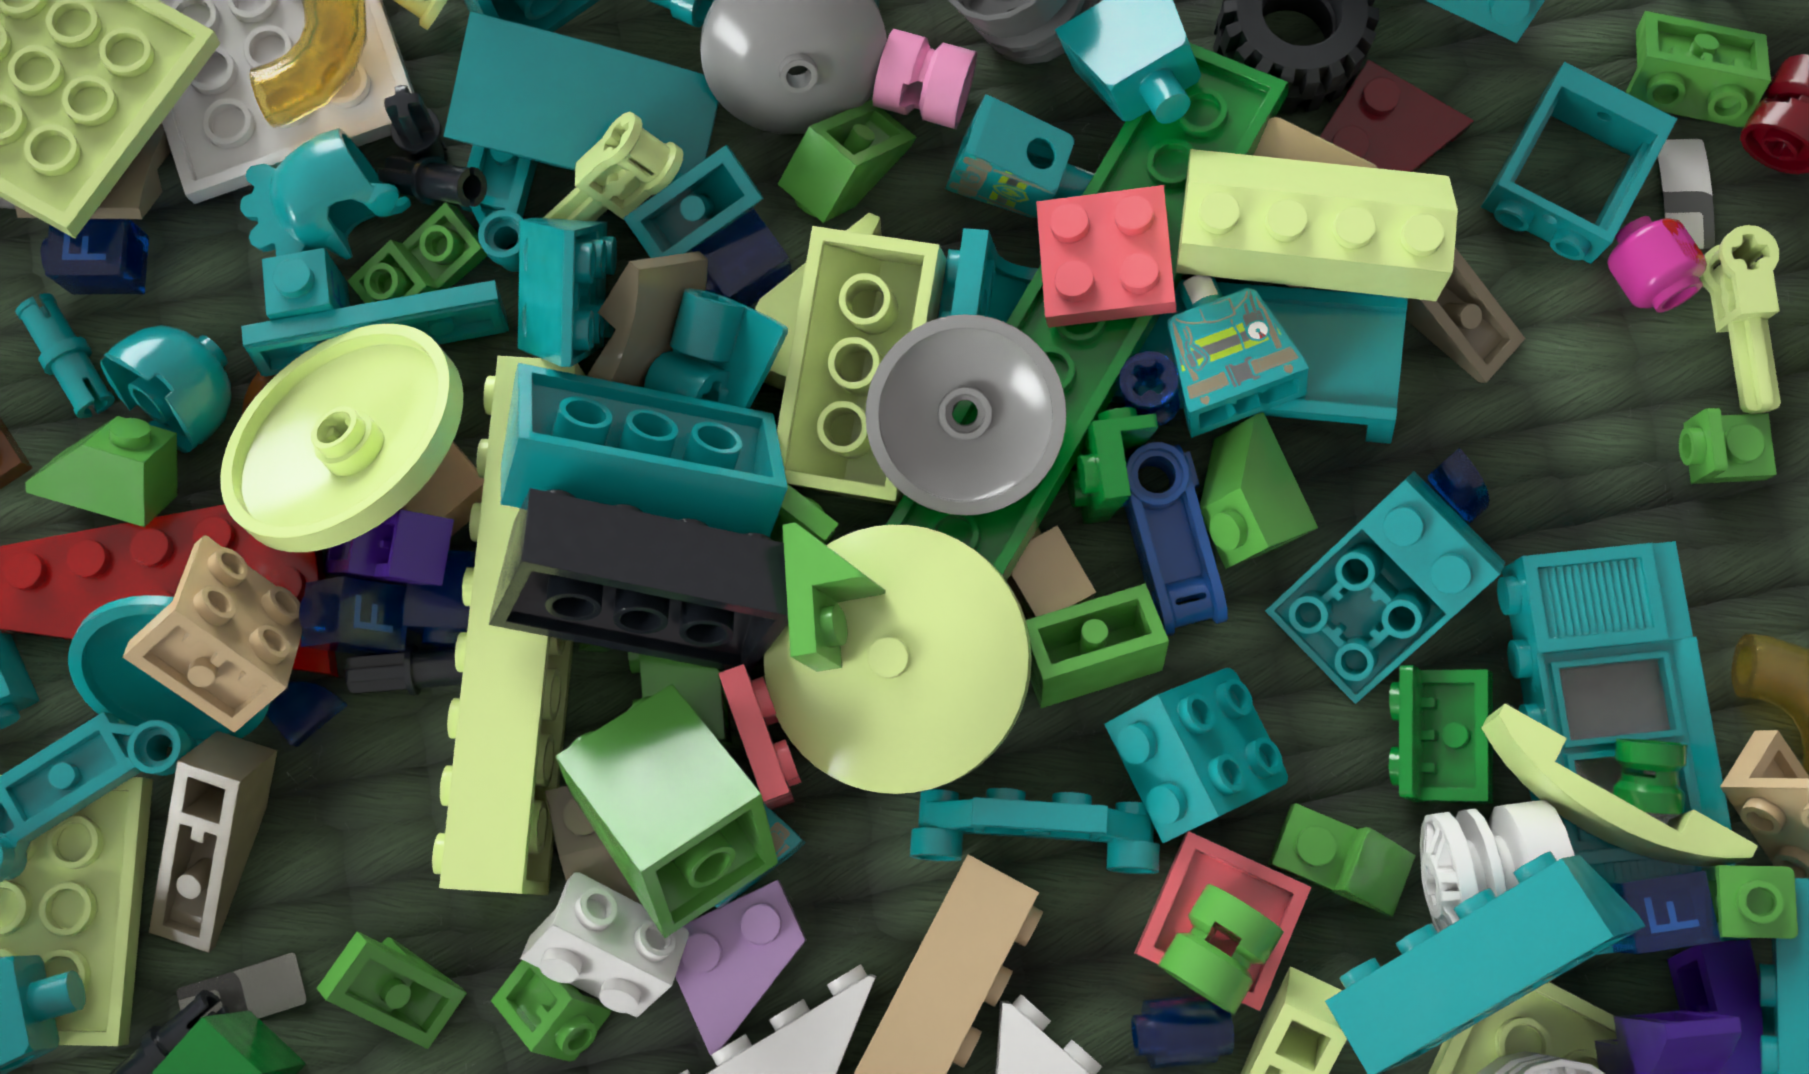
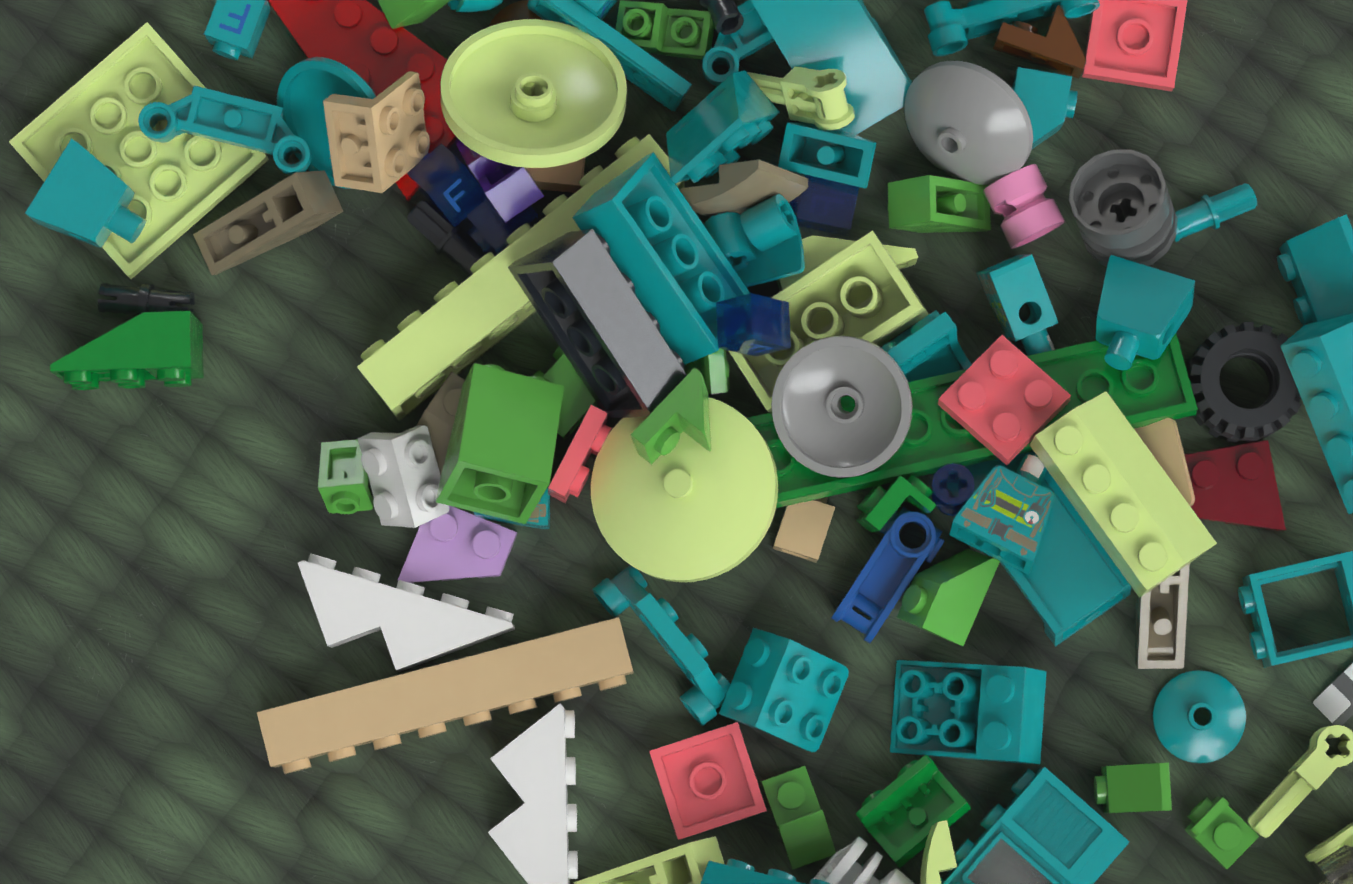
camera: 45 degrees right, 5 degrees up
clear smoke sticker [176,953,306,1019] -> none
clear blue tile [266,682,348,747] -> none
bright green slope [316,931,467,1049] -> none
bright green brick [1026,583,1169,708] -> none
clear blue brick [1131,995,1234,1069] -> none
bright green wheel [1158,884,1284,1014] -> none
clear blue tile [1427,448,1490,523] -> none
dark pink head [1607,216,1707,313] -> none
none -> clear blue brick [716,293,791,356]
none -> bright green slope [1094,763,1172,813]
none -> teal dish [1153,670,1246,763]

